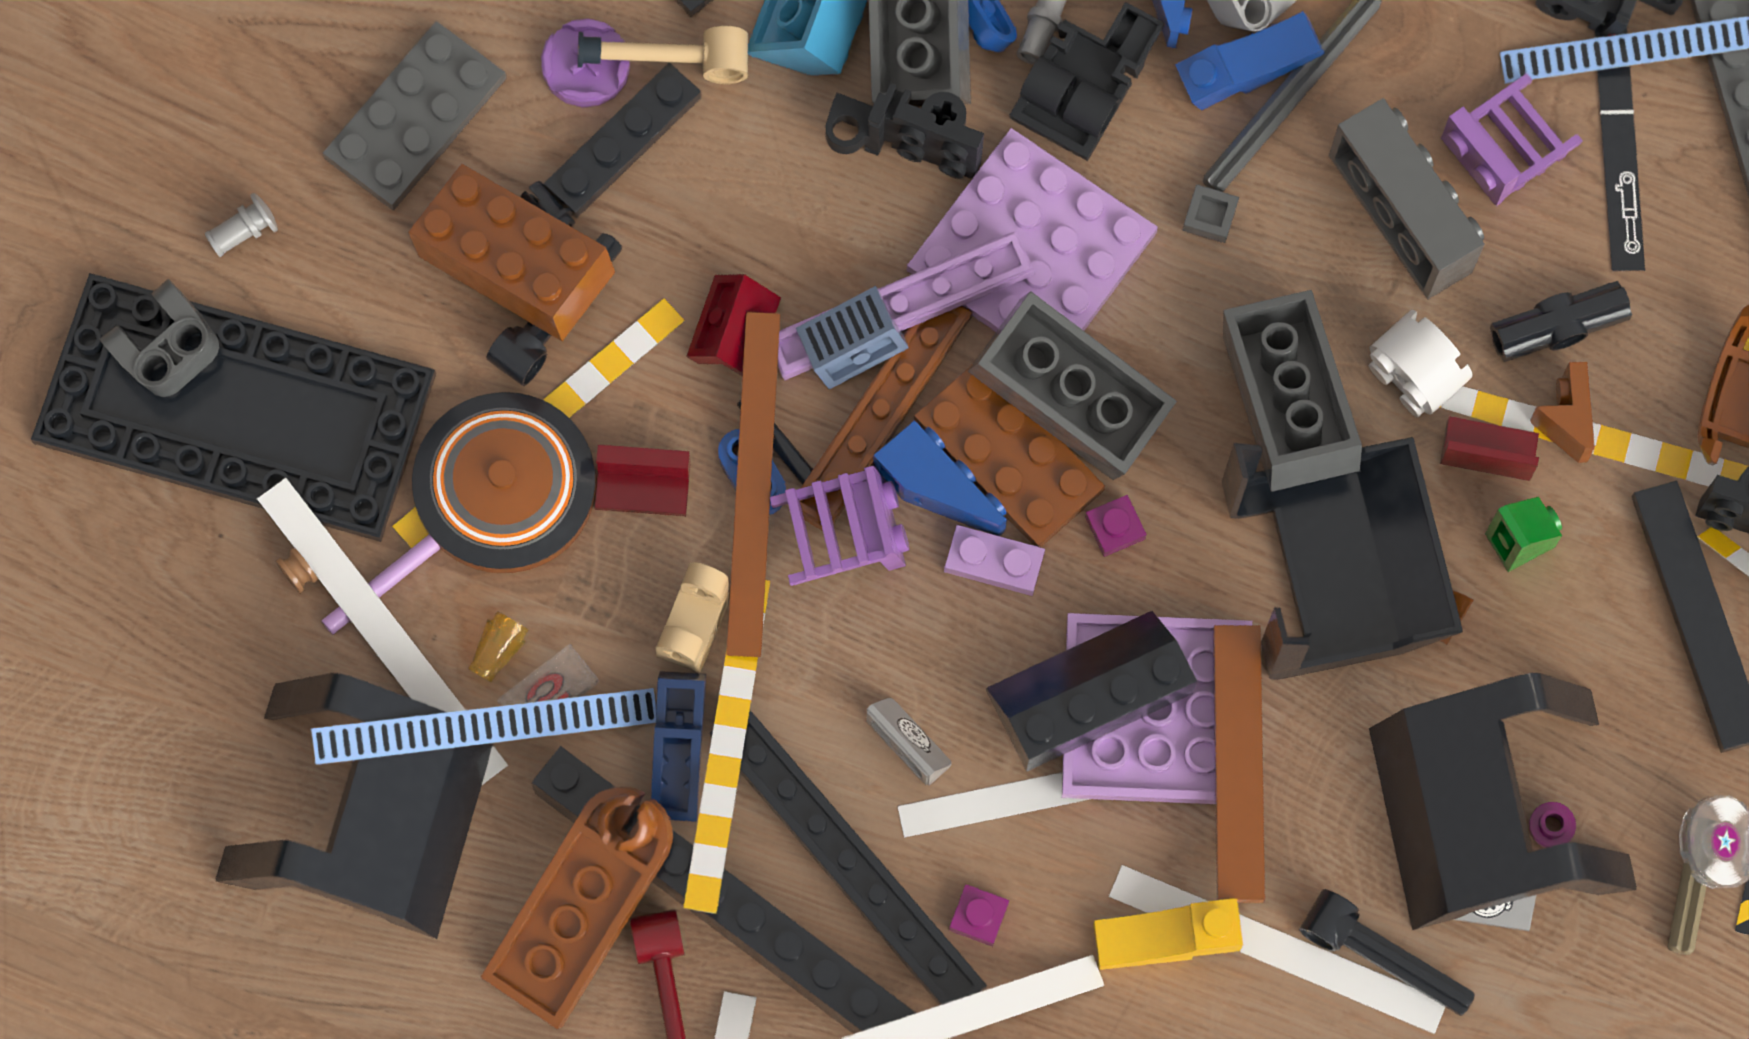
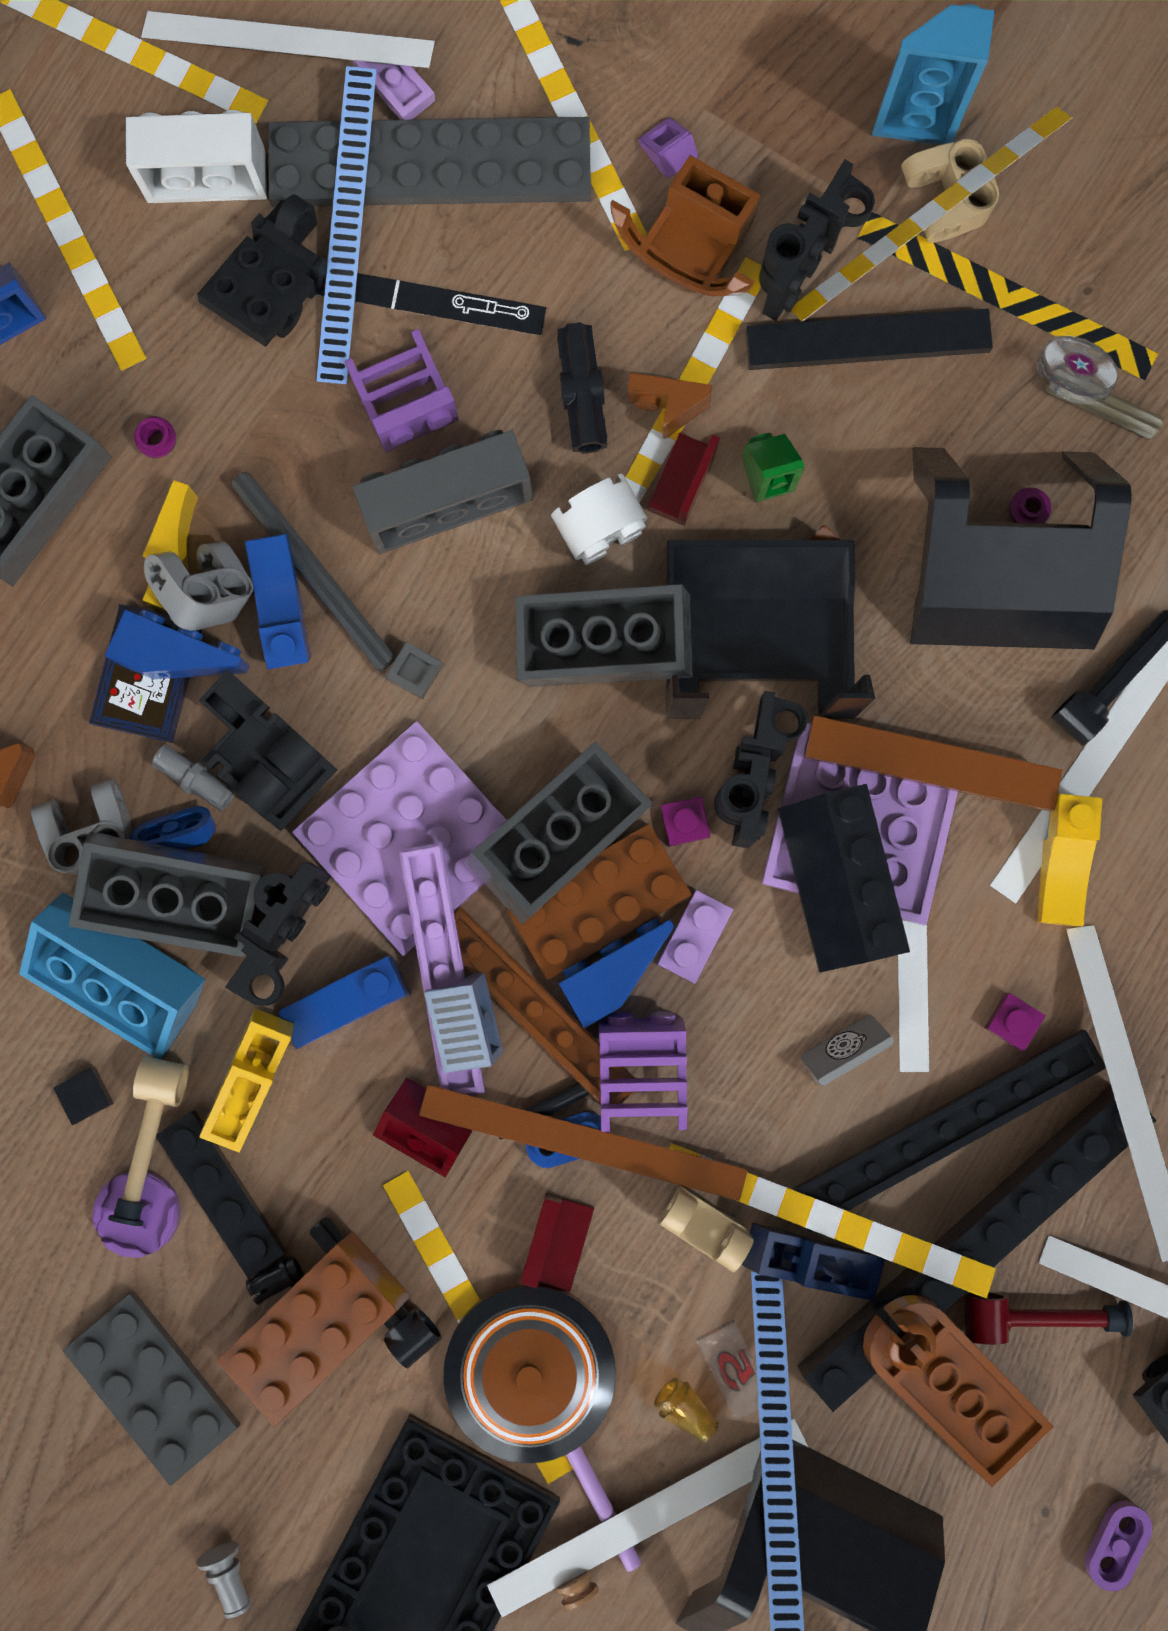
camera: 75 degrees left, 10 degrees up
none -> yellow slope [200,1008,294,1153]
none -> blue slope [278,956,411,1049]
none -> black plate [714,691,808,848]

